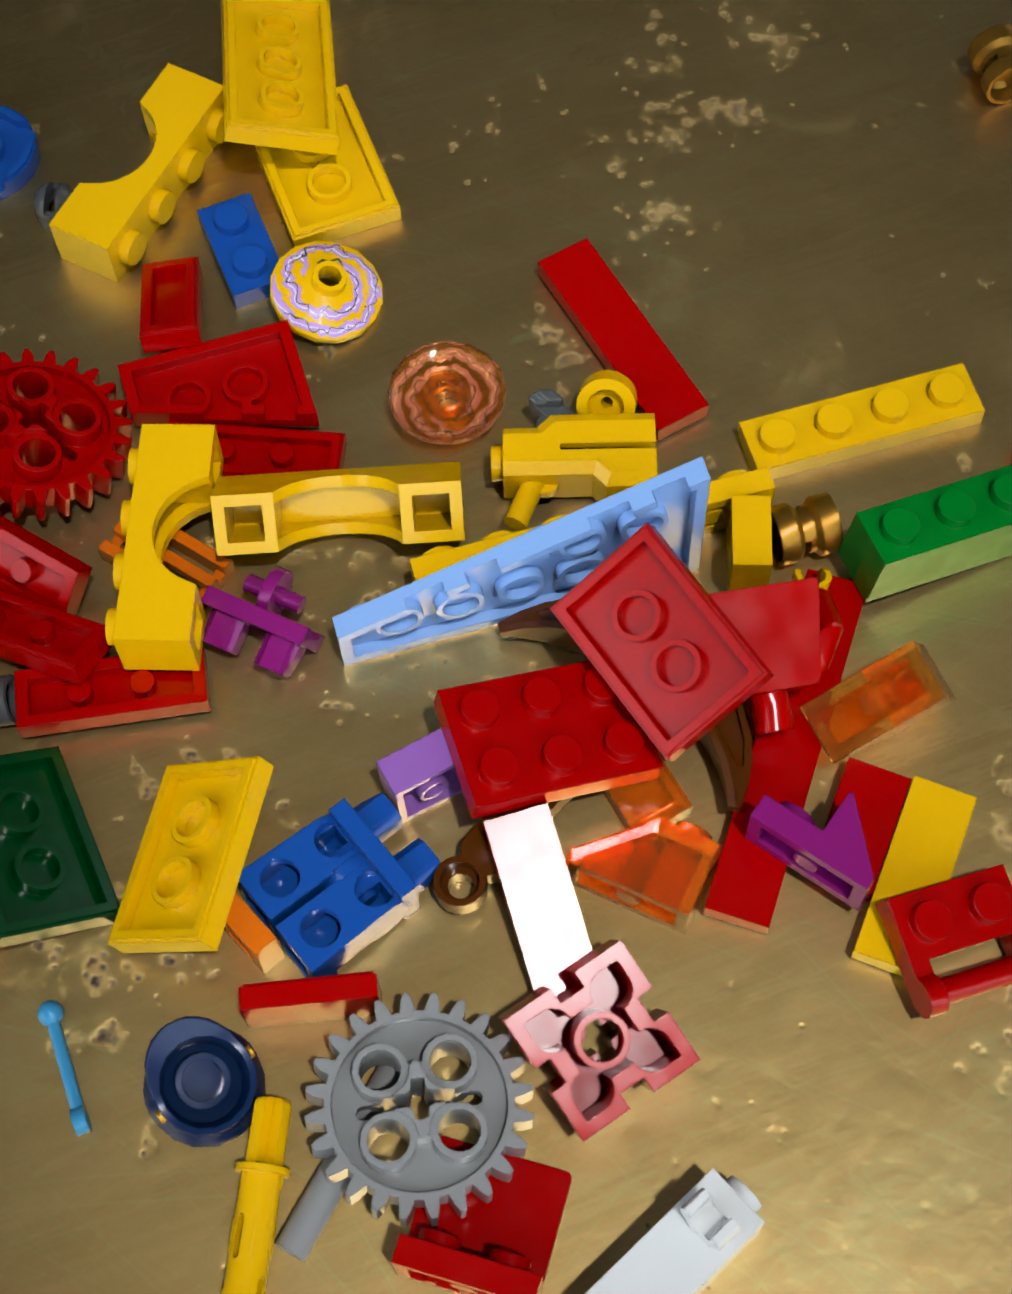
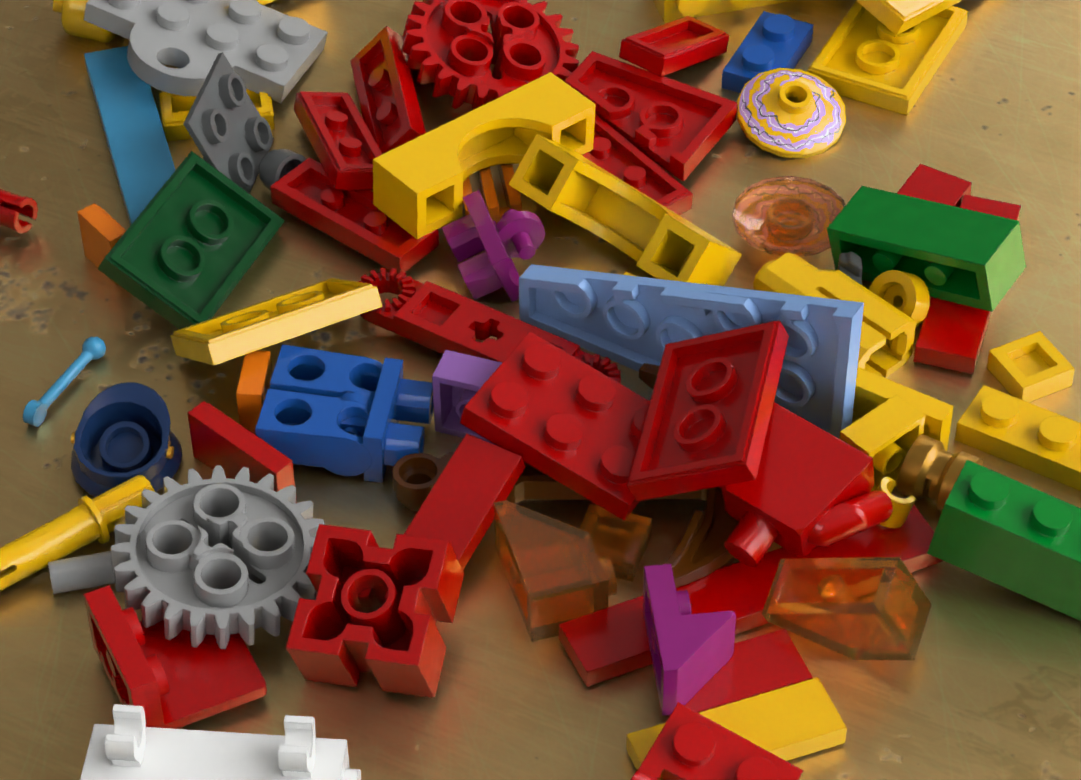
camera: 45 degrees right, 20 degrees down
none -> red piece [358,268,621,384]
none -> green brick [827,186,1026,312]
none -> red tile [897,164,972,208]
none -> yellow tile [986,331,1075,402]

